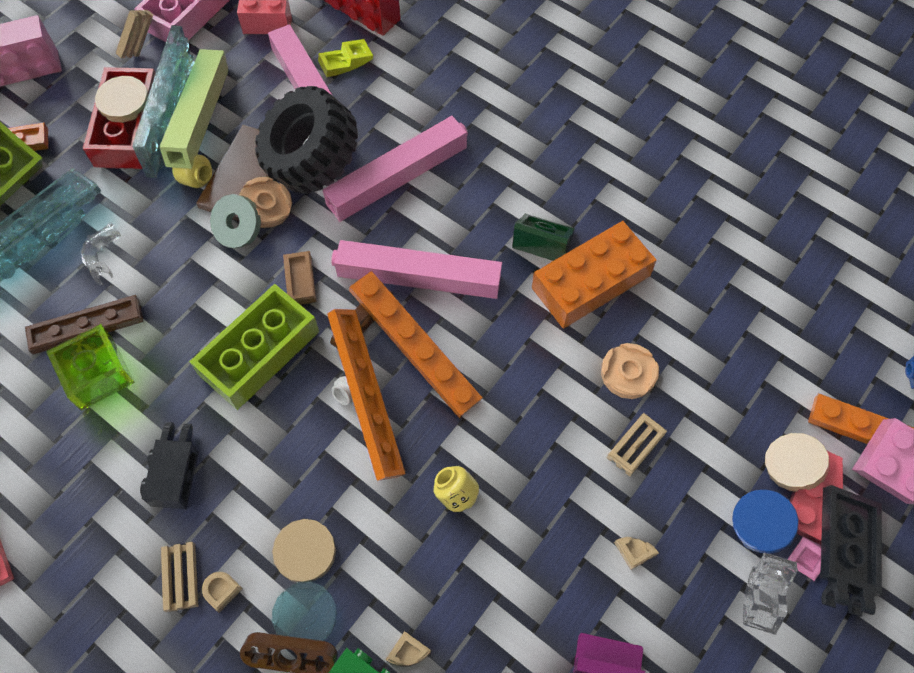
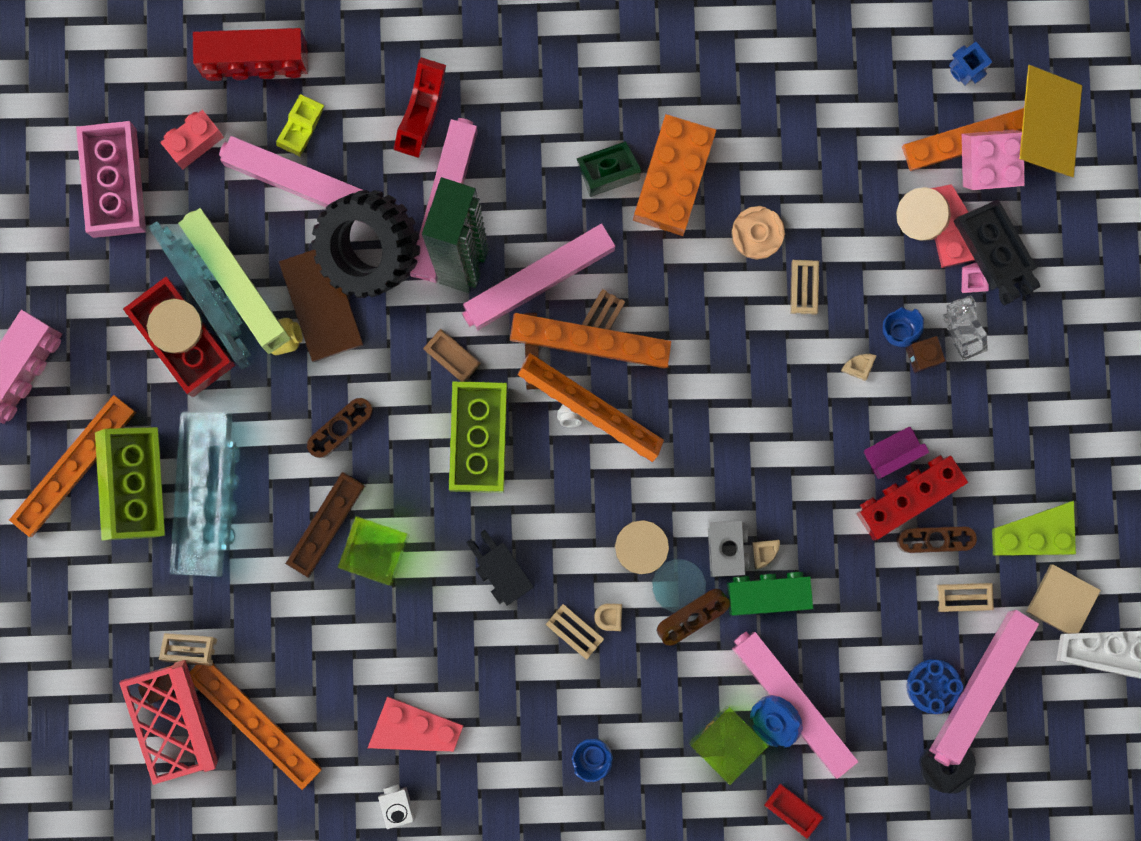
camera: 45 degrees left, 20 degrees up
clear piece [81,222,121,285] -> none
tan tile [115,10,153,58] -> none
tile [210,194,261,248] -> none
light nougat tile [239,177,292,228] -> none
light yellow head [434,466,479,512] -> none
blue tile [732,490,798,554] -> none
none -> reddish brown beam [307,398,373,458]
none -> red arch [394,57,446,158]
none -> dark green brick [422,177,489,294]
none -> medium nougat tile [582,289,625,330]
none -> light grey brick [707,521,749,577]
none -> blue hair [883,307,924,347]
none -> reddish brown brick [906,336,945,373]

